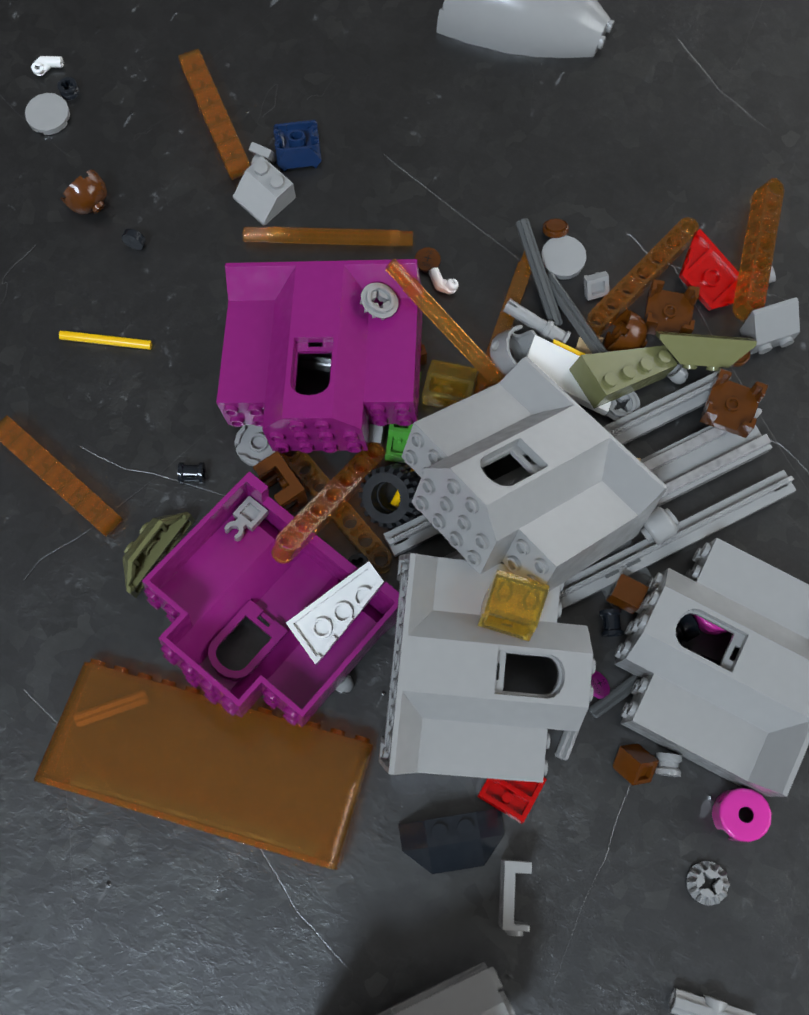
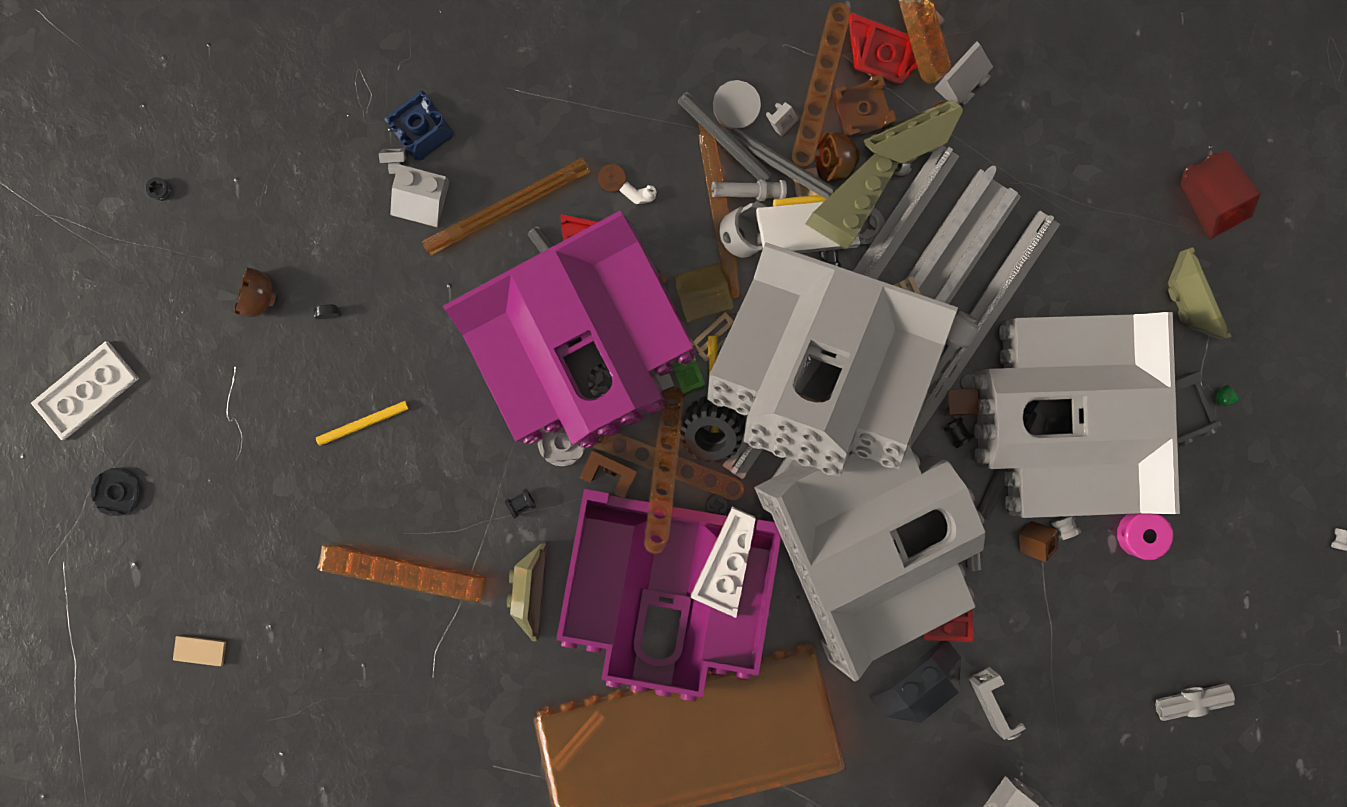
camera: 30 degrees left, 15 degrees up
light grey tile [25,93,70,135] -> none
white arm [31,56,63,76] -> none
clear orange beam [178,48,250,180] -> none
light grey plate [224,496,269,542] -> none
light grey gear [360,283,398,320] -> none
clear orange piece [385,258,505,386] -> none
clear yellow slope [478,569,550,641] -> none
reddish brown piece [543,218,569,238] -> none
magenta piece [591,671,610,699] -> none
light grey gear [686,861,730,906] -> none
reddish brown panel [699,369,768,438] -> none

